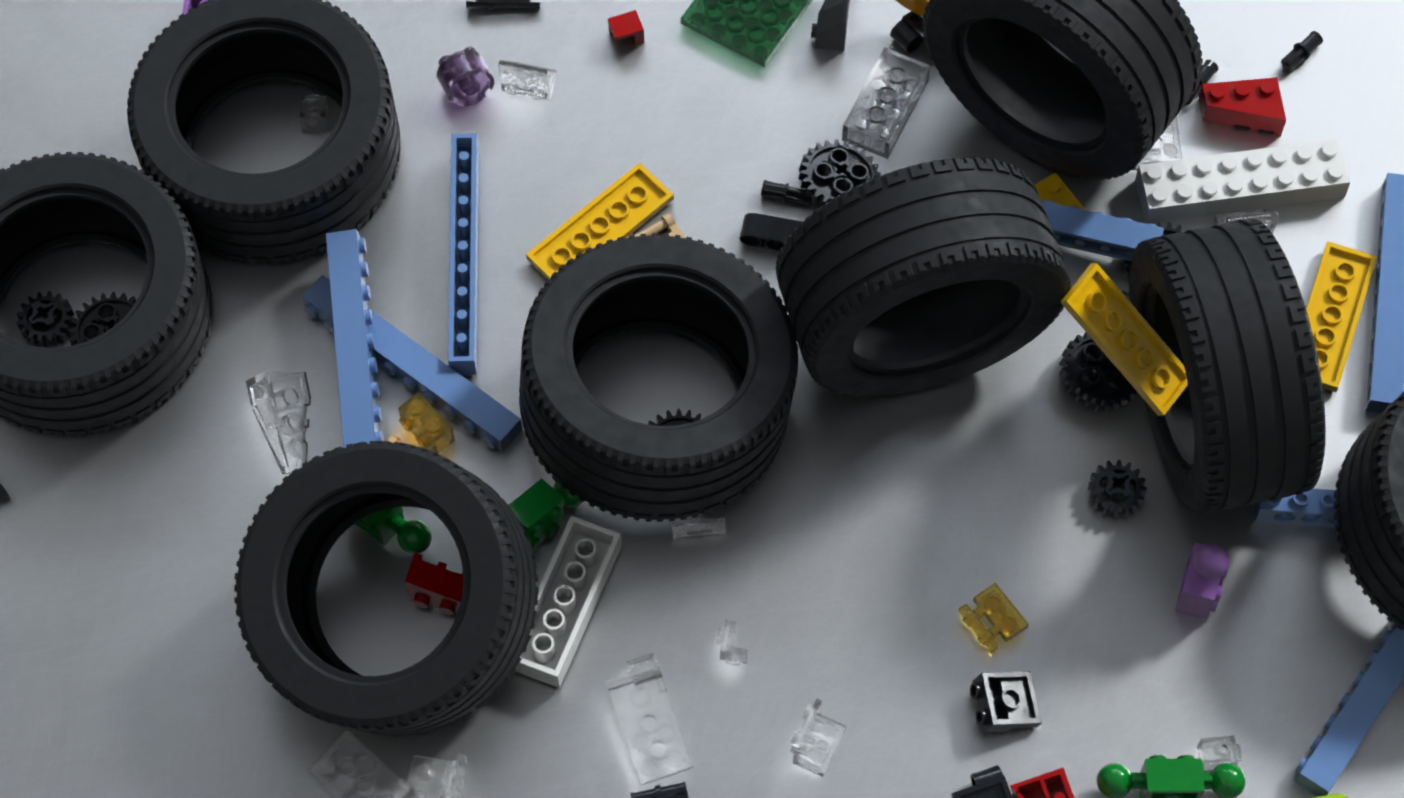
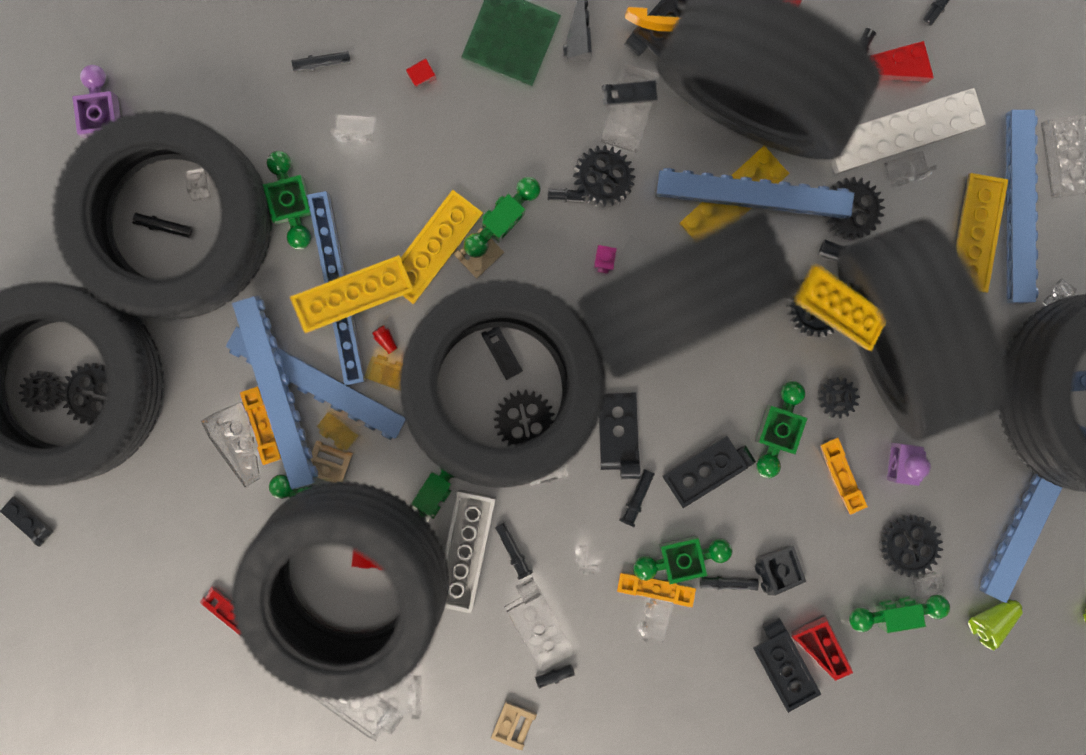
camera: 10 degrees left, 25 degrees up
clear purple brick [437,47,494,107] -> none
black beam [739,213,803,251] -> none
clear yellow plate [958,582,1029,653] -> none
none -> black pin [132,212,193,239]
none -> red plate [200,586,240,634]
none -> light orange slope [240,386,281,465]
none -> green brick [263,151,311,250]
none -> yellow plate [290,255,414,334]
none -> clear yellow brick [364,354,402,391]
none -> red cone [372,325,398,354]
none -> green brick [464,177,541,258]
none -> black plate [481,327,523,380]
none -> black pin [495,522,533,580]
none -> black hinge [599,392,641,480]
none -> black plate [601,80,658,106]
none -> light orange slope [617,573,696,608]
none -> black pin [619,469,655,527]
none -> green brick [633,536,733,584]
none -> black hinge [662,436,756,508]
none -> black pin [700,576,759,591]
none -> green brick [755,381,808,478]
none -> light orange slope [820,437,868,515]
none -> black gear [879,515,943,577]

